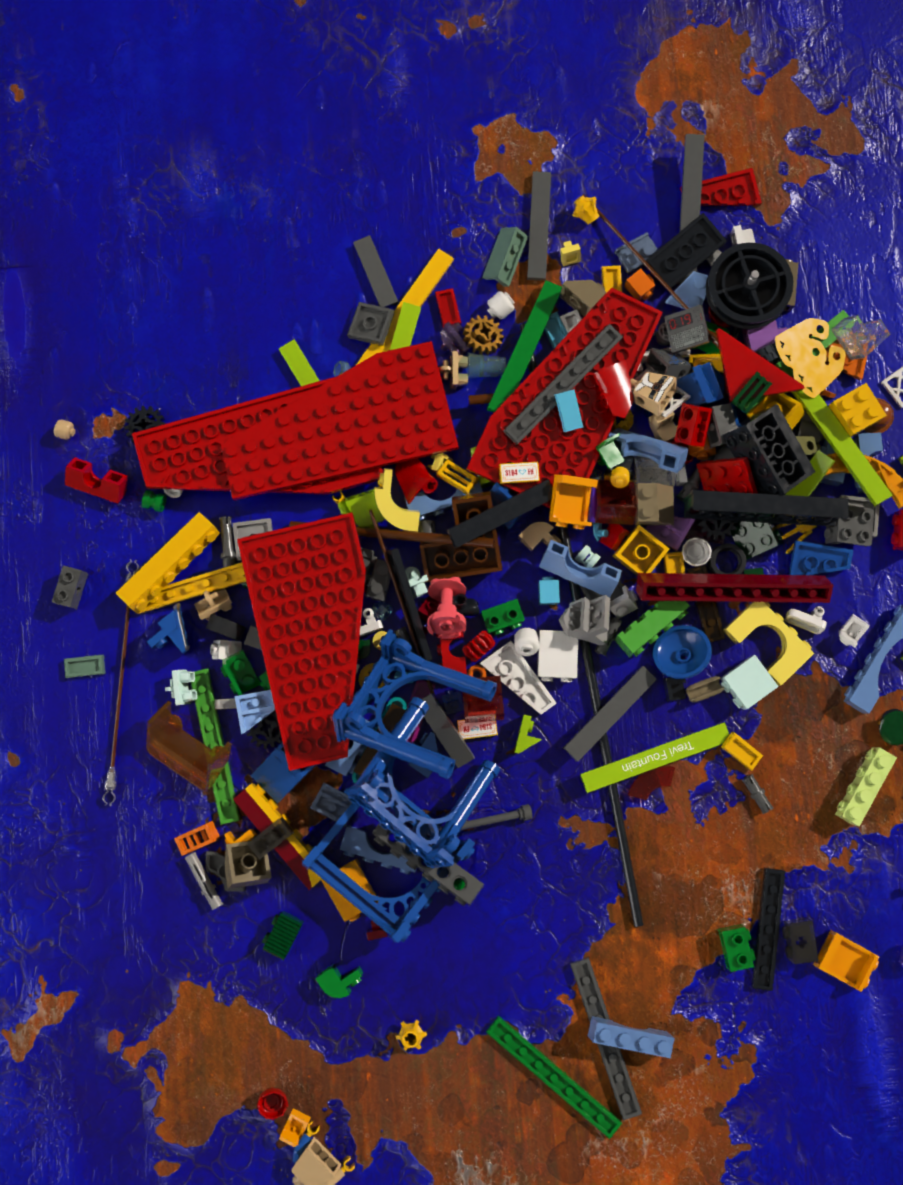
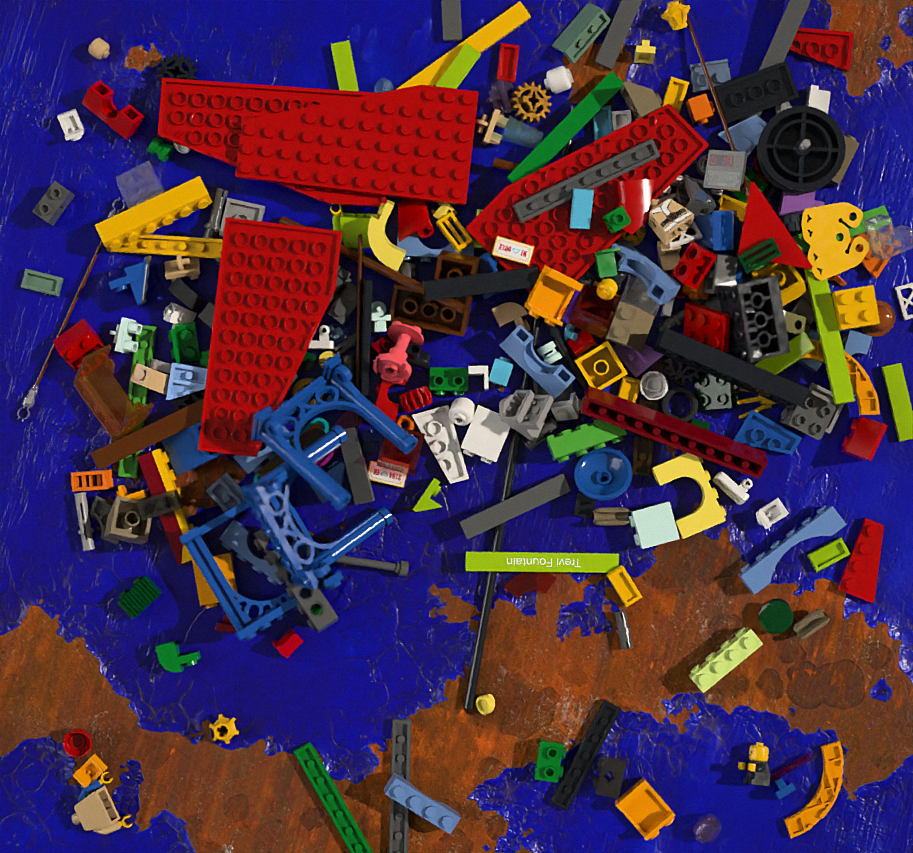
camera: 20 degrees right, 5 degrees up
dark grey tile [347,302,395,346] -> none
none -> red slope [53,318,111,376]
none -> white bracket [57,109,85,141]
none -> reddish brown tile [90,399,204,470]
none -> clear slope [115,160,165,209]
none -> tan brick [130,363,170,395]
none -> red tile [271,629,304,658]
none -> dark grey pin [334,331,357,357]
none -> white panel [468,366,488,391]
none -> light yellow tile [476,694,495,715]
none -> black bar [541,317,588,394]
none -> green bracket [602,206,631,233]

